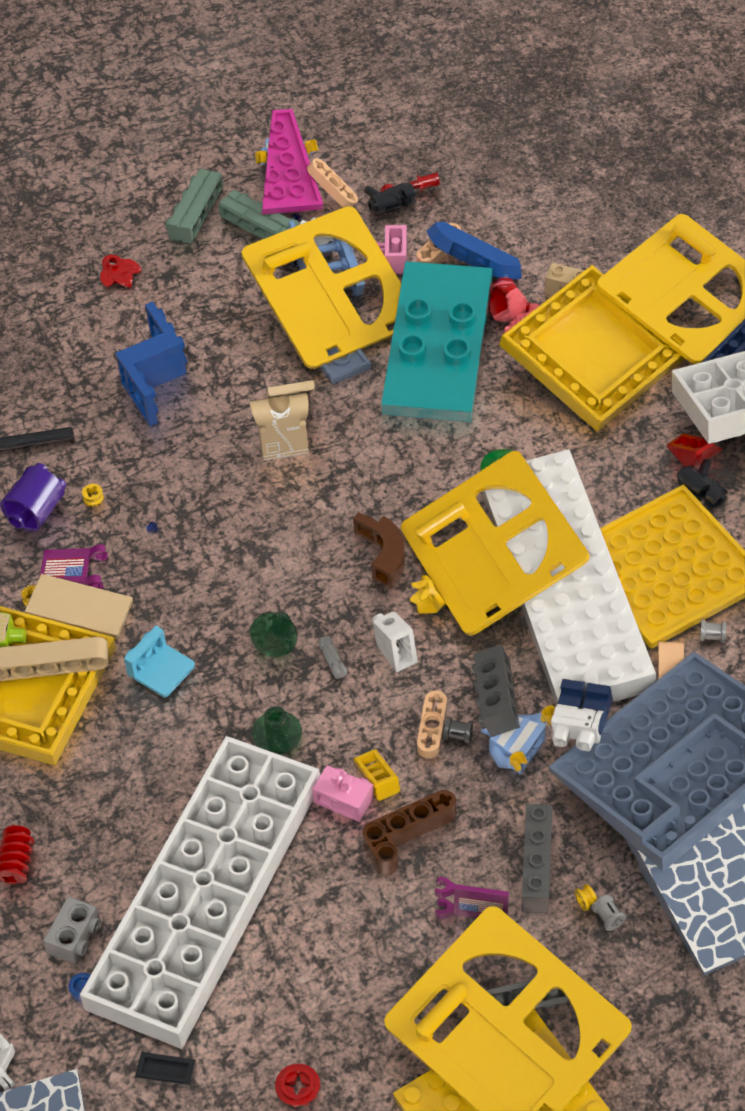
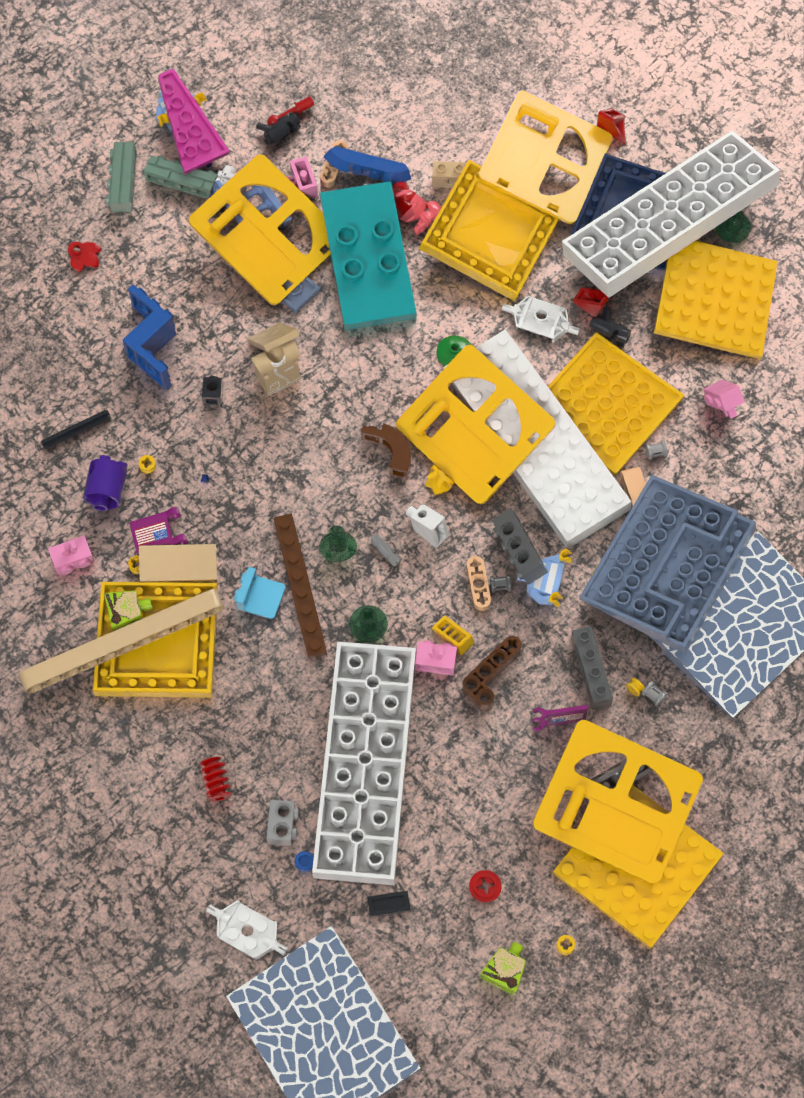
camera: 20 degrees left, 15 degrees up
light nougat beam [307,158,358,208] -> none
hips [551,679,613,751] -> none
none -> black brick [202,376,223,406]
none -> reddish brown plate [273,513,327,659]
none -> white plate [502,296,580,343]

